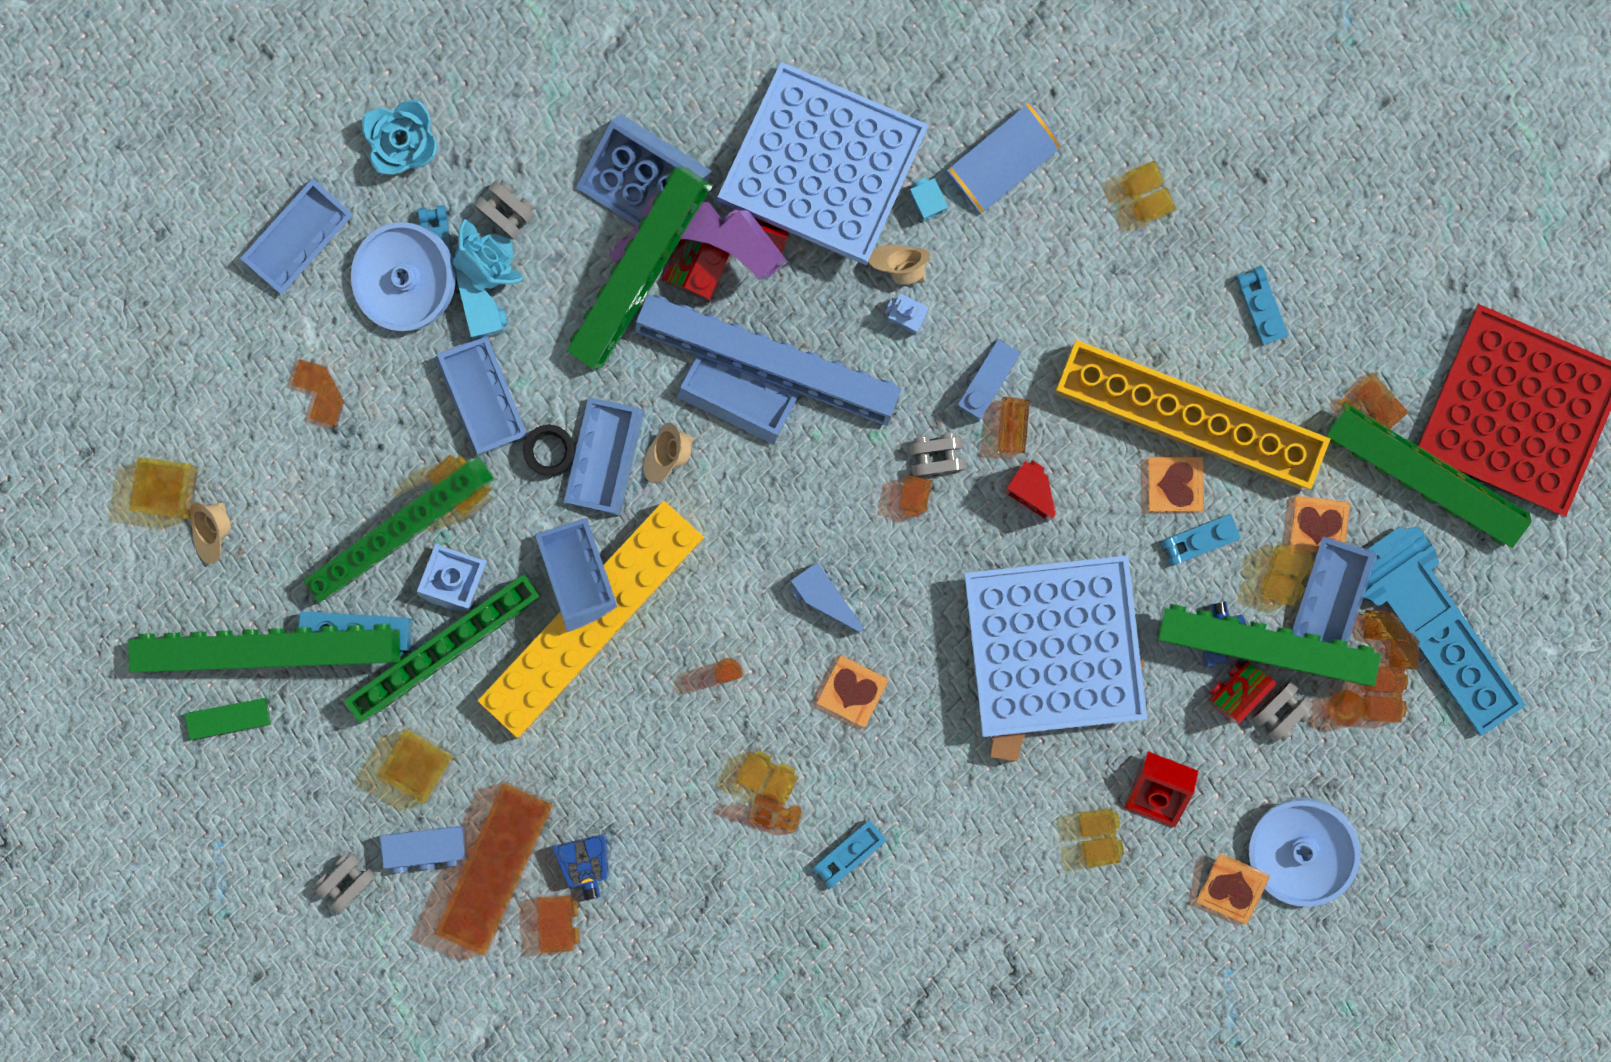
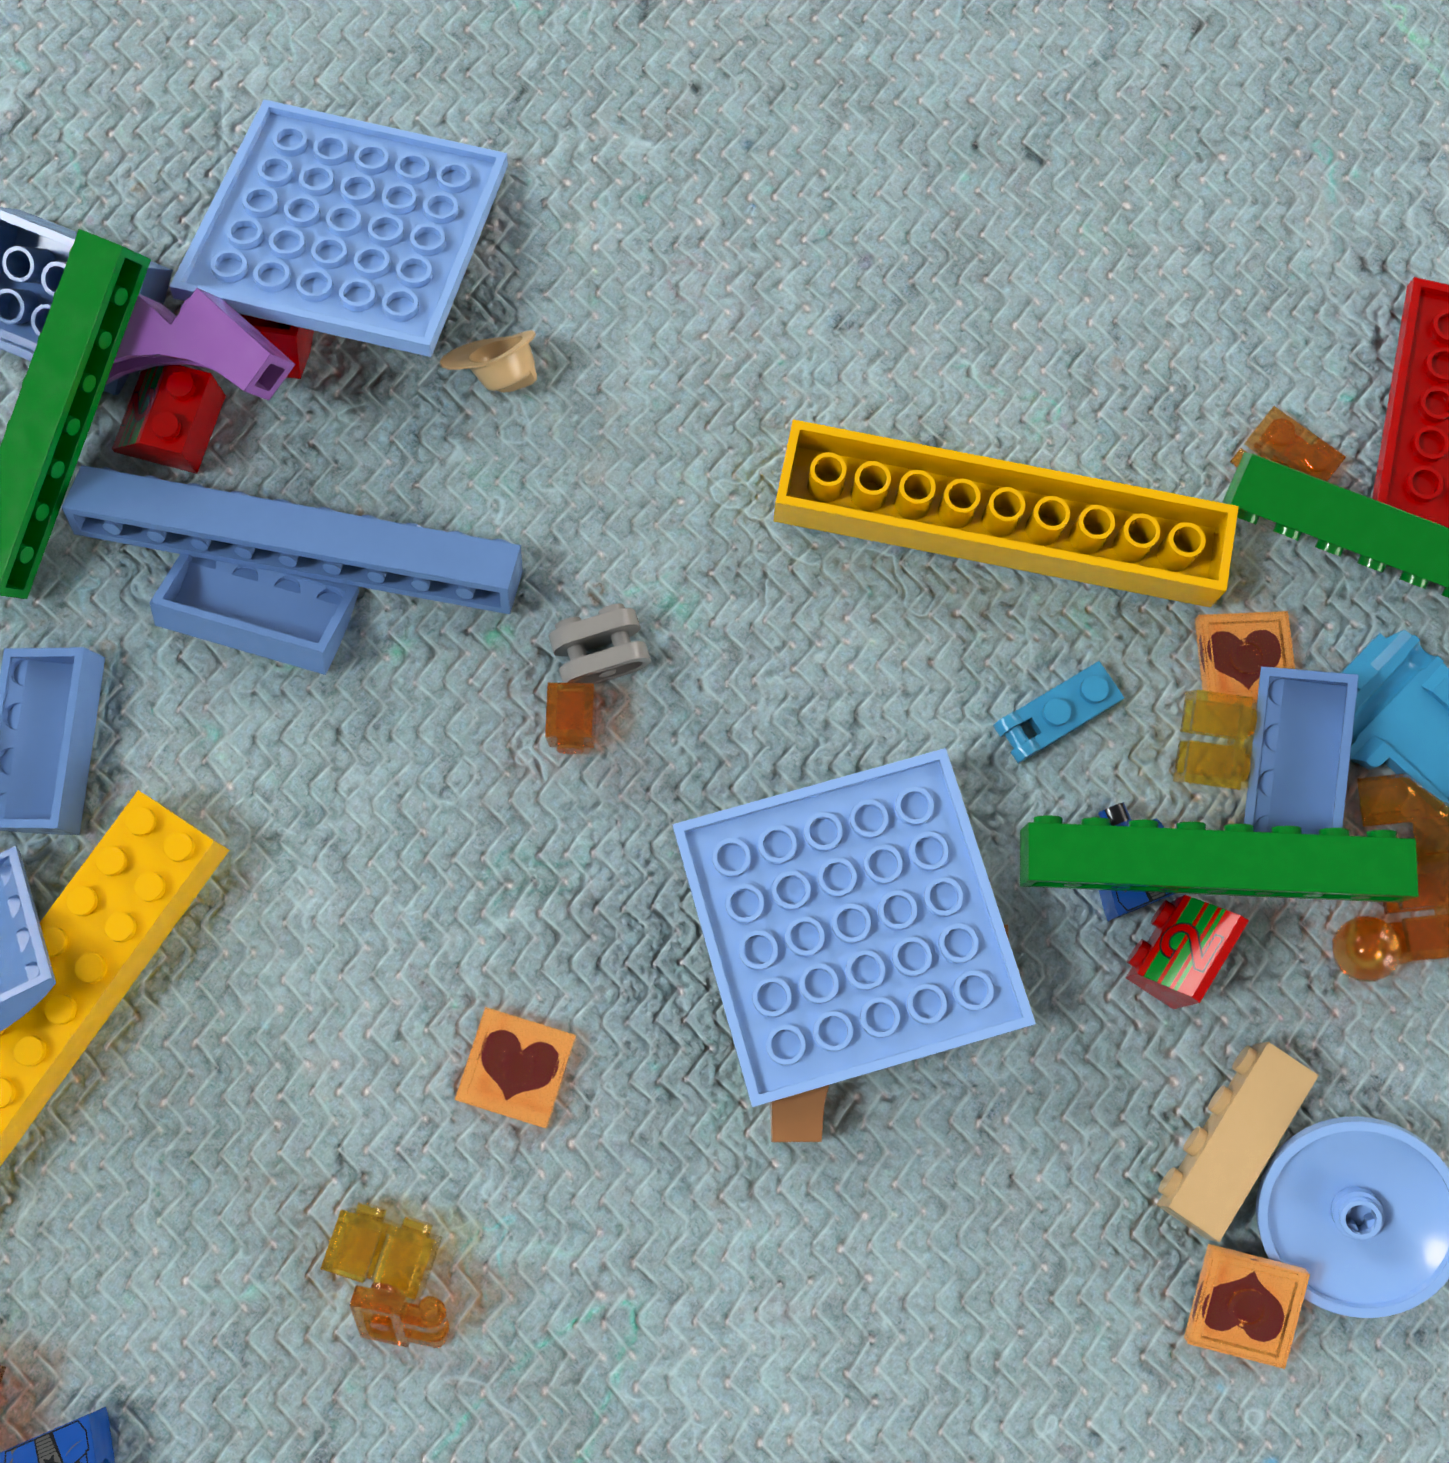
camera: 10 degrees left, 10 degrees down
tan piece [643,423,694,483] -> none
clear orange brick [715,658,744,683] -> none
medium blue slope [790,562,864,632] -> none
dark azure plate [811,820,887,889] -> none
light blue brick [885,293,929,335] -> none
medium azure brick [909,178,948,223] -> none
medium blue slope [946,102,1063,215] -> none
medium blue slope [956,339,1021,422] -> none
clear orange brick [997,397,1030,454] -> none
red slope [1003,460,1056,521] -> none
clear yellow piece [1078,807,1124,867] -> none
clear yellow piece [1121,160,1177,226] -> none
red slope [1124,751,1199,828] -> none
clear orange tile [1148,457,1204,512] -> none
dark azure plate [1236,266,1289,346] -> none
light grey brick [1252,680,1314,742] -> none
none -> tan brick [1156,1042,1319,1242]

